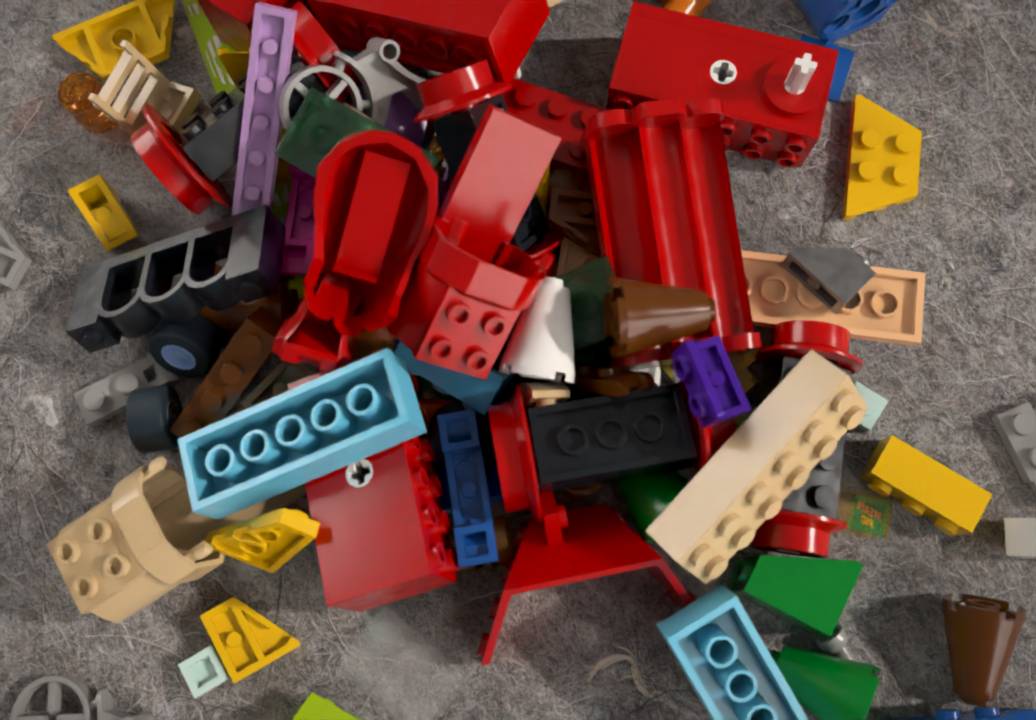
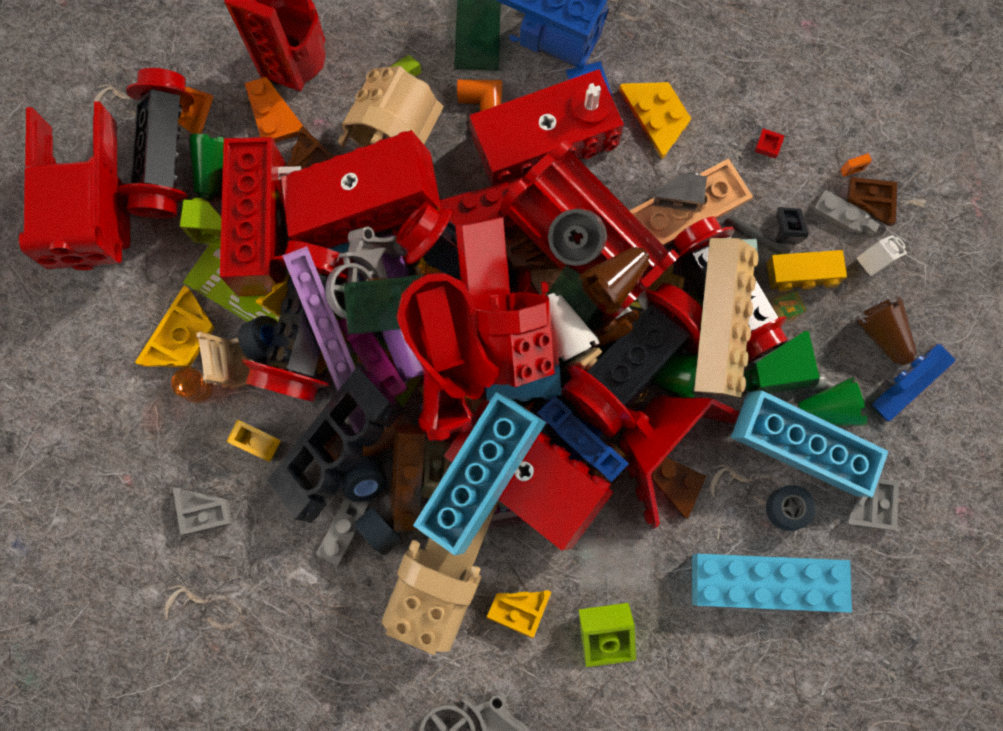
camera: 40 degrees left, 0 degrees up
light aqua plate [178,644,231,699] -> none
yellow wing [205,508,320,574] -> none
dark purple bracket [672,335,751,428] -> none
none -> black wheel [238,316,277,362]
none -> dark grey wheel [548,209,607,266]
none -> reddish brown wing [651,457,706,519]
none -> dark grey bar [727,214,791,255]
none -> red plate [754,128,785,159]
none -> black slope [776,207,809,244]

